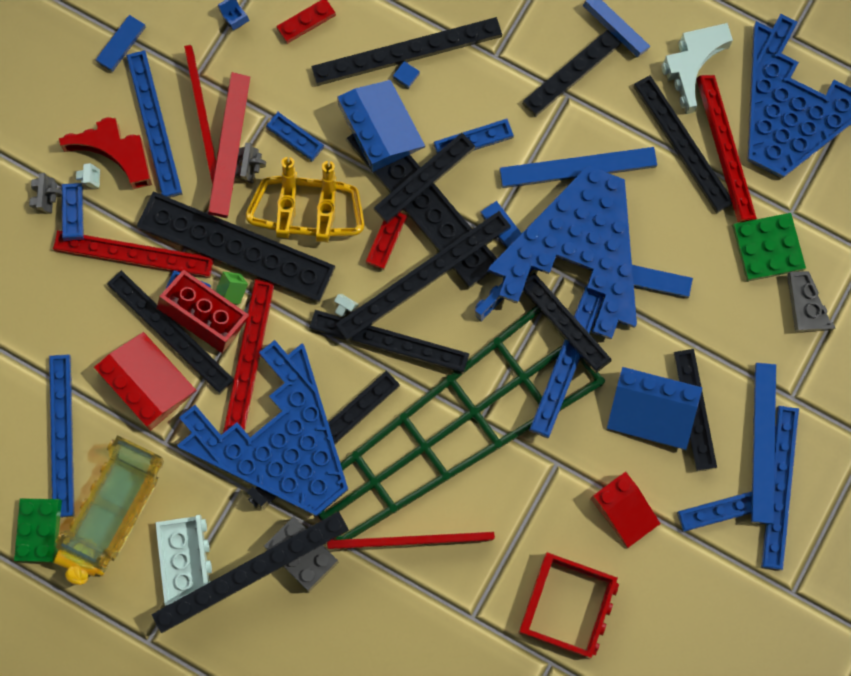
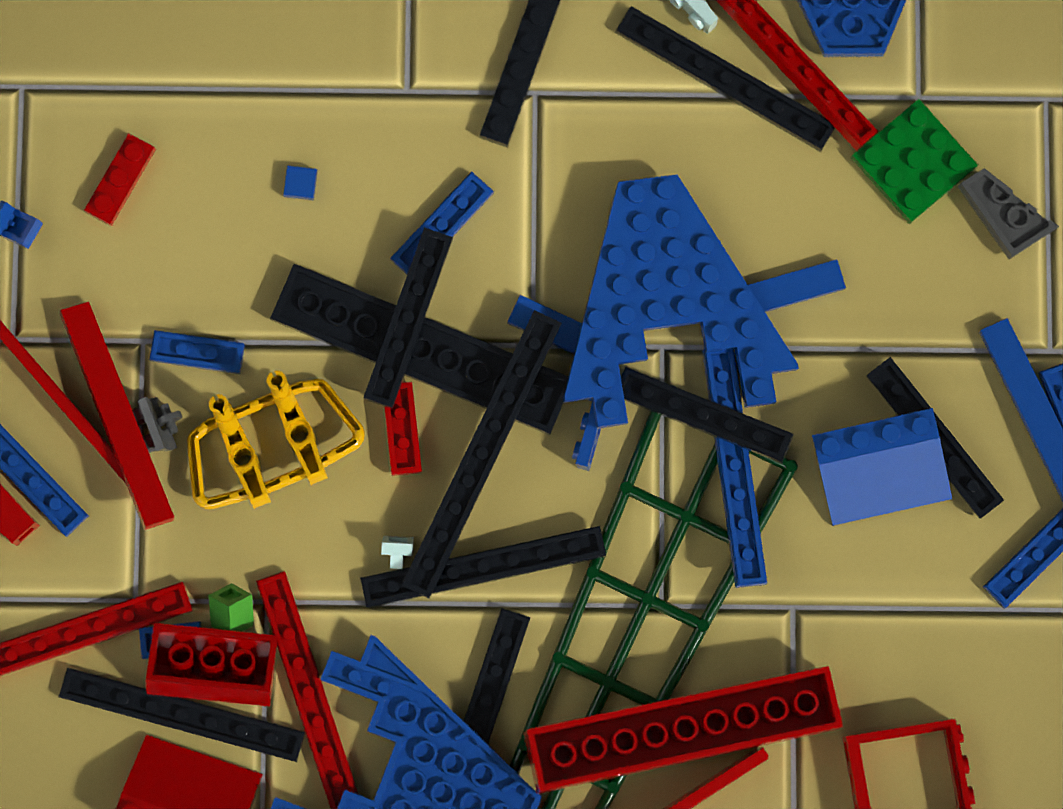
camera: 30 degrees left, 5 degrees up
black plate [136,191,336,303] -> none
black plate [311,17,502,86] -> none
blue slope [337,80,425,172] -> none
blue tile [499,147,657,188] -> none
red slope [590,471,661,548] -> none
none -> red brick [524,666,843,794]

